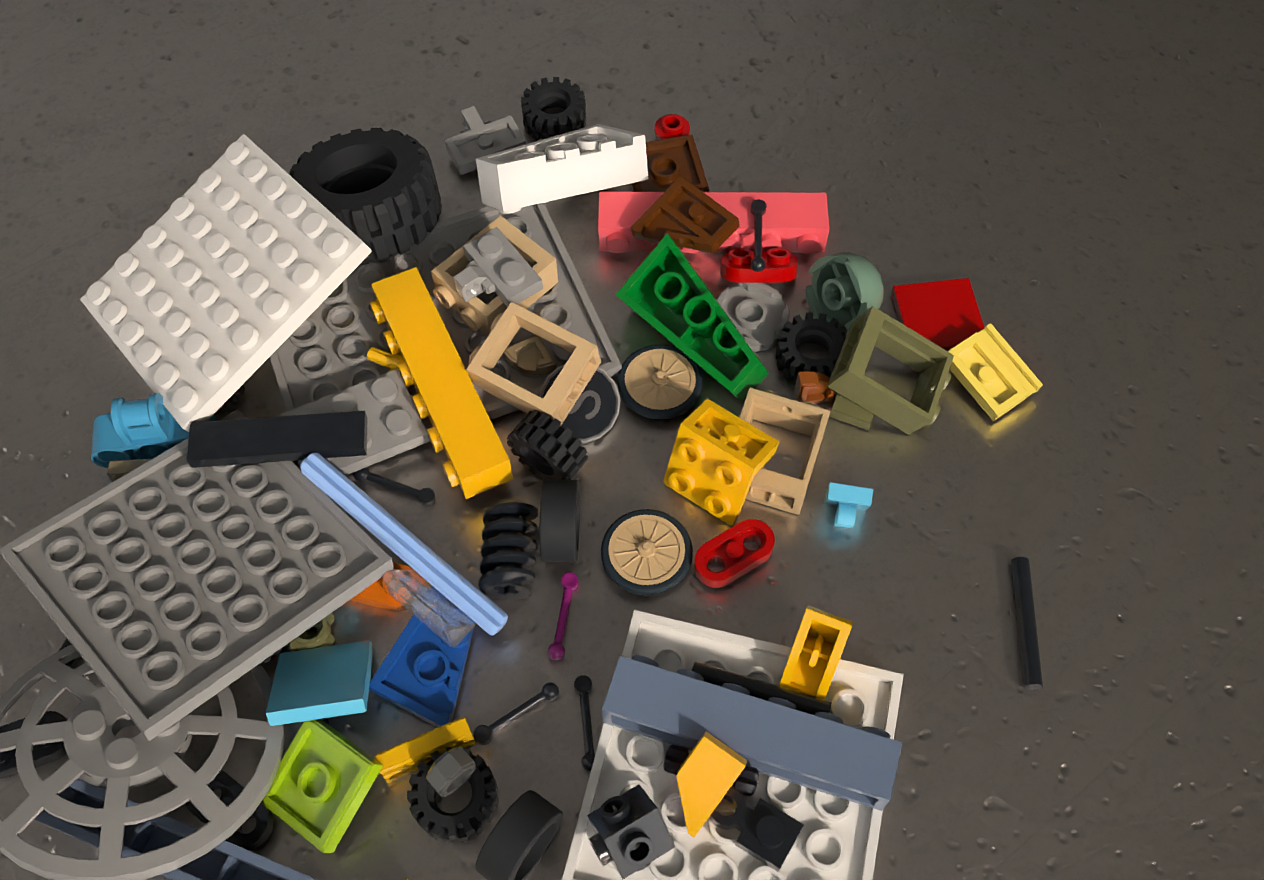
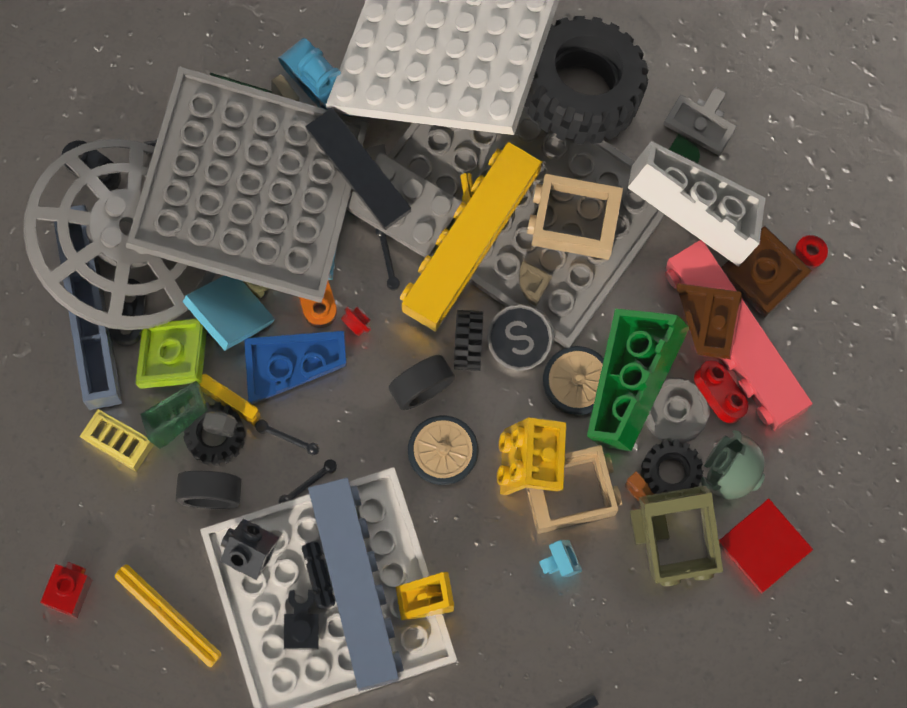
camera: 55 degrees right, 15 degrees up
light blue axle [300,452,508,636] -> none
clear slope [382,569,476,647] -> none
light grey hinge [453,227,543,307] -> none
tan window [466,302,601,425] -> none
black piece [478,502,538,600] -> none
black tyre [521,77,586,141] -> none
magenta hinge [547,572,579,660] -> none
yellow tile [676,731,747,838] -> none
black bar [692,661,832,715] -> none
red plate [694,519,775,588] -> none
black hinge [750,199,767,272] -> none
light yellow plate [948,323,1043,421] -> none
none -> clear green slope [140,381,208,449]
none -> red plate [341,306,371,337]

